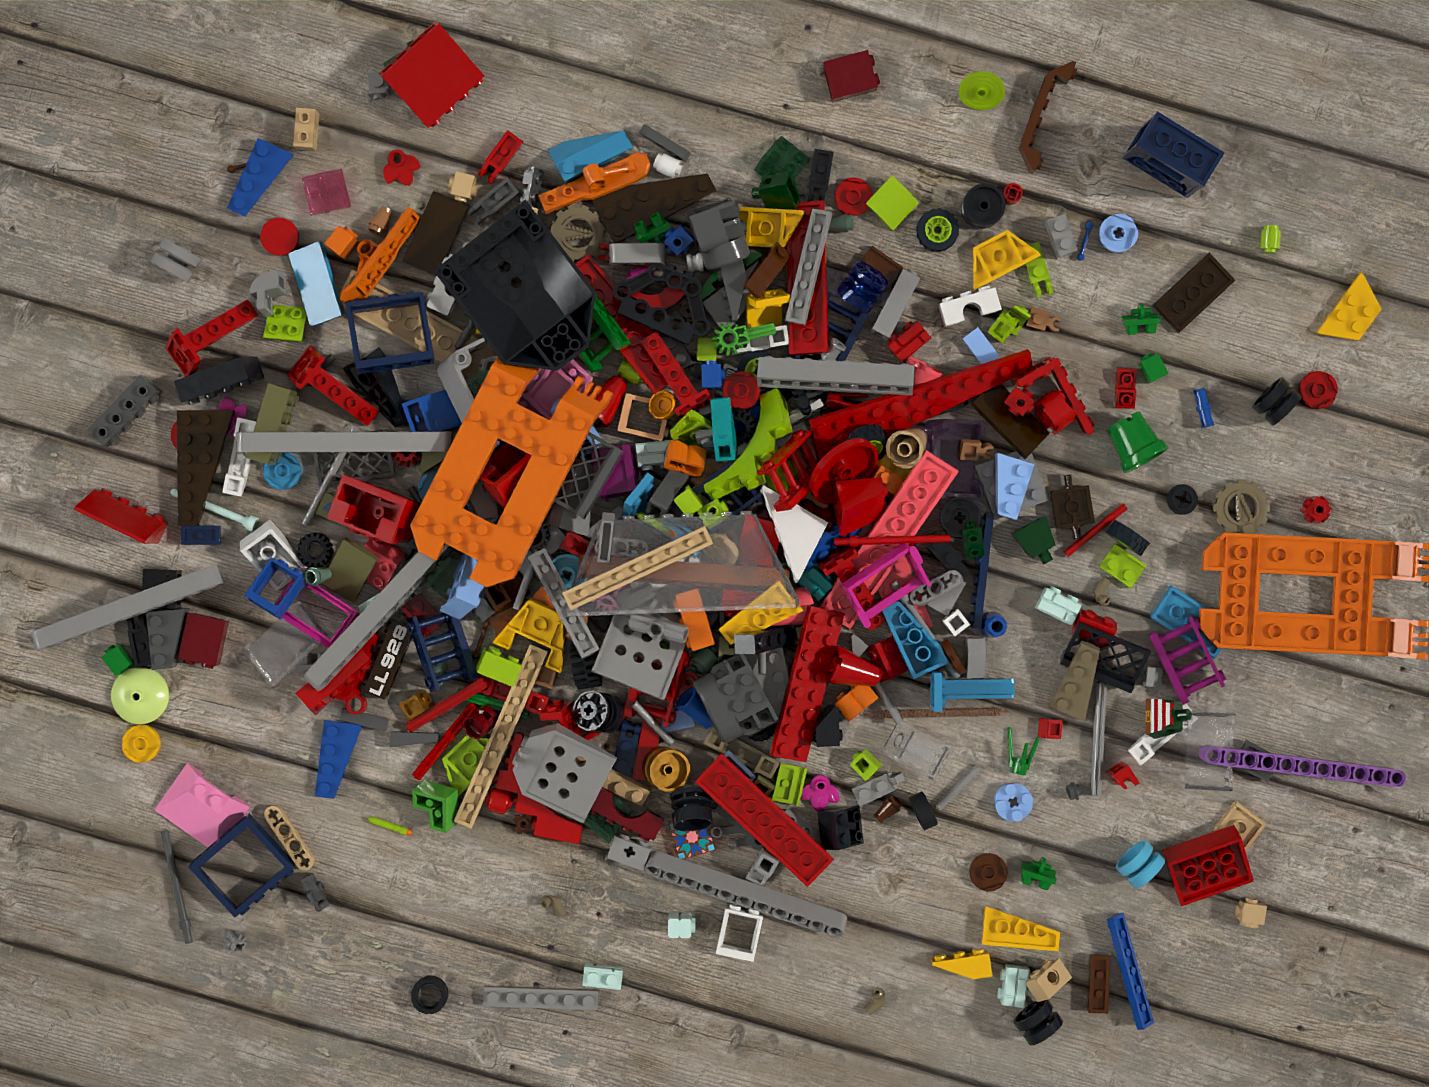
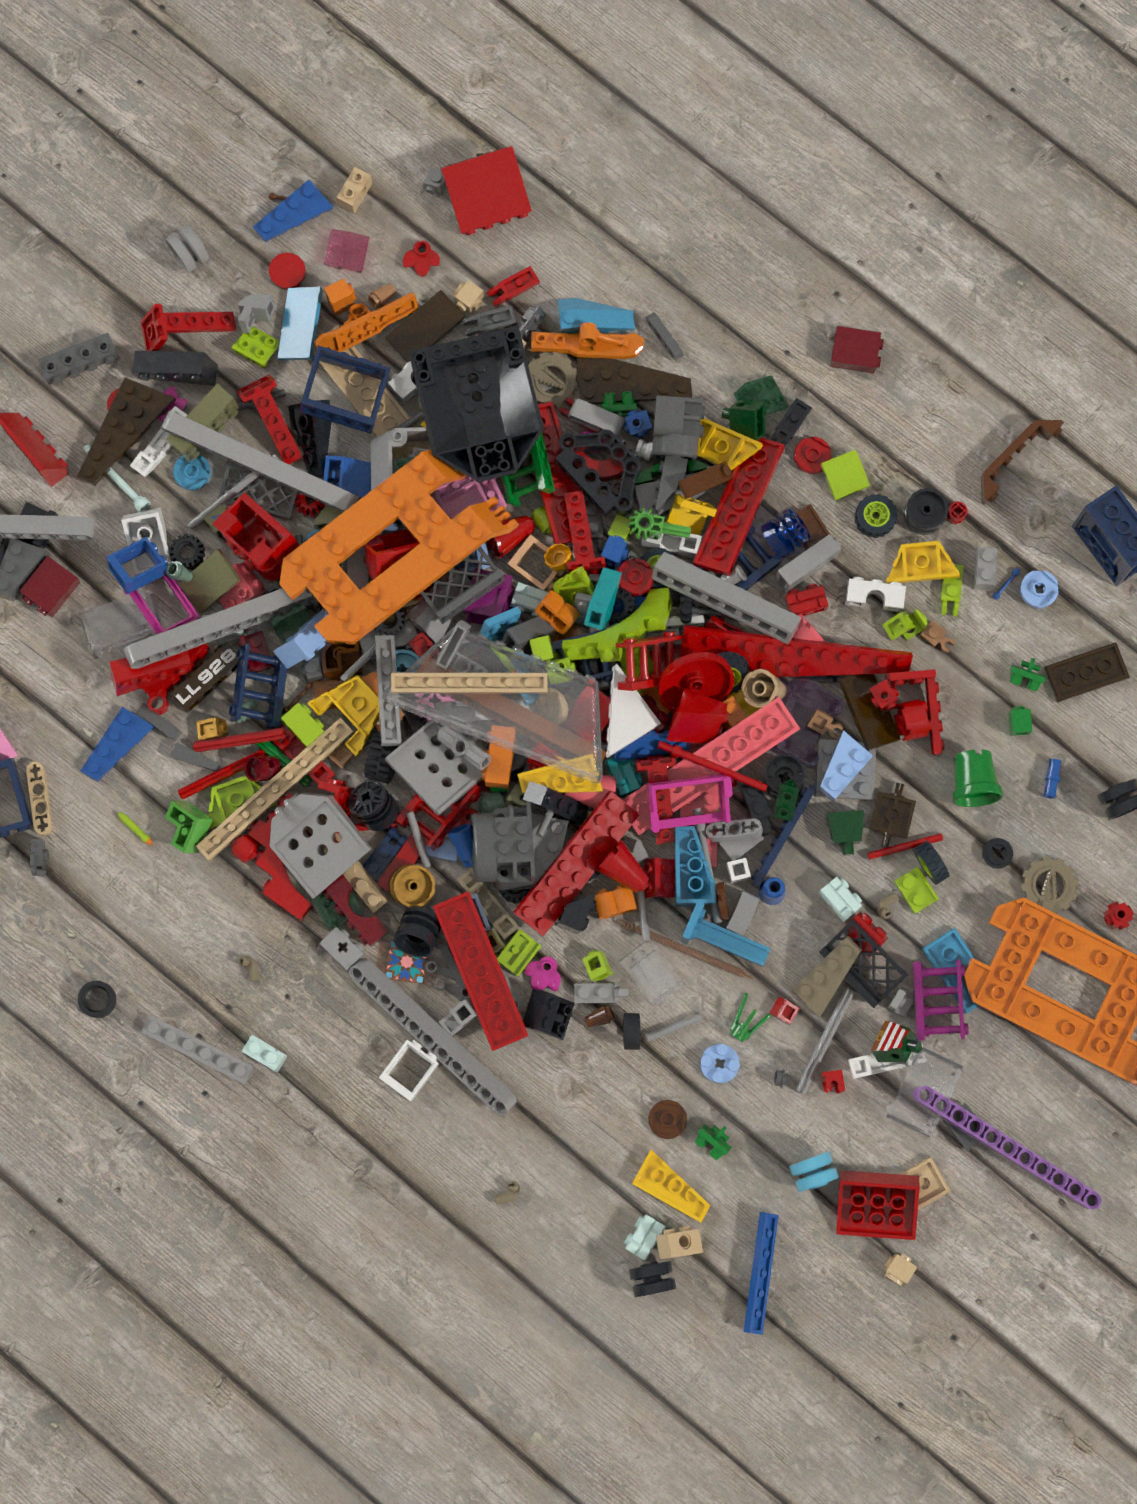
camera: 25 degrees right, 10 degrees down
dark blue plate [181,526,221,545] -> none
reddish brown plate [513,814,533,834] -> none
white brick [653,153,683,178] -> none
light aqua brick [668,912,695,938] -> none
light grey plate [785,208,832,326] -> none
sand green cone [829,214,854,233] -> none
yellow slope [930,948,993,979] -> none
lime shield [959,71,1005,110] -> none
light blue tile [962,327,1001,364] -> none
reddish brown plate [1088,954,1110,1014] -> none
red slope [1115,367,1137,409] -> none

